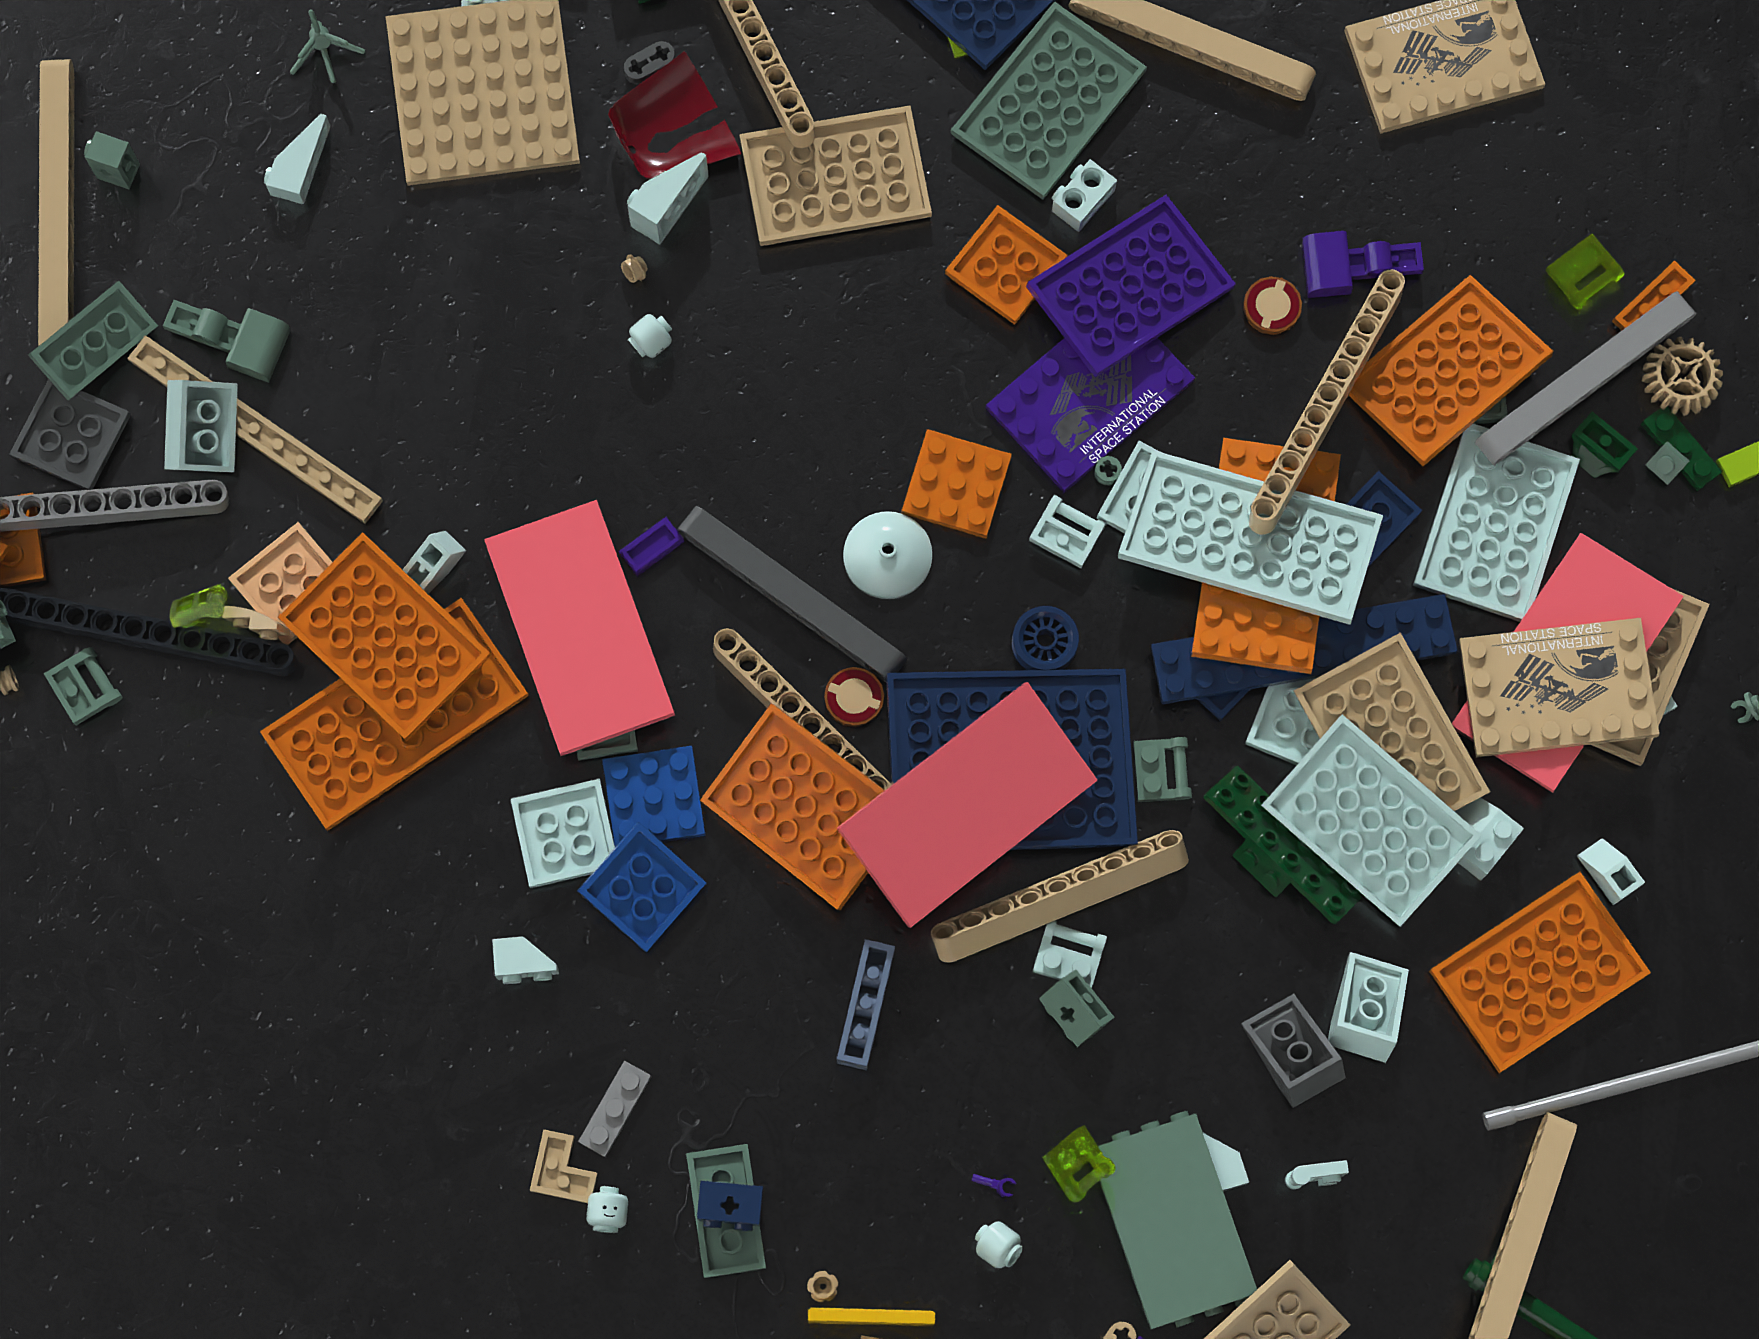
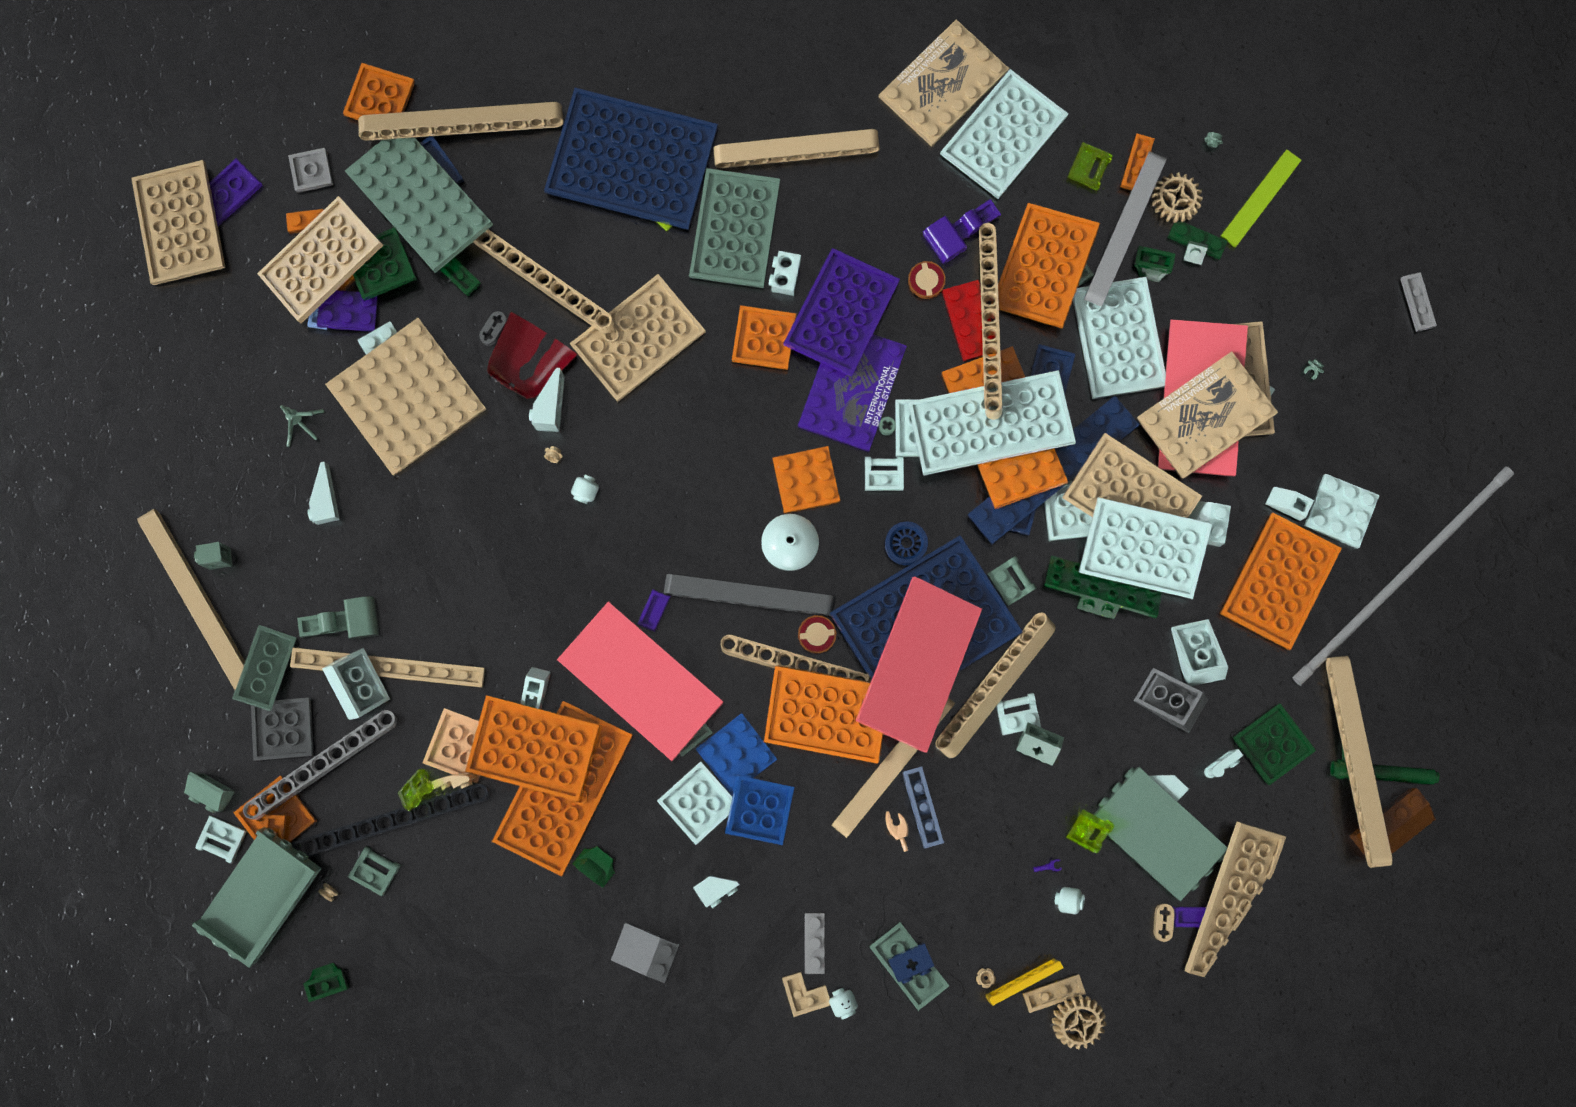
camera: 25 degrees left, 5 degrees up
none -> dark green slope [572,846,615,888]
none -> slope [611,923,680,983]
none -> tan beam [832,697,955,838]
none -> light nougat hand [886,811,909,852]
none -> light aqua plate [940,69,1068,199]
none -> red plate [942,280,995,362]
none -> dark green plate [1232,703,1316,785]
none -> light aqua plate [1304,474,1379,549]

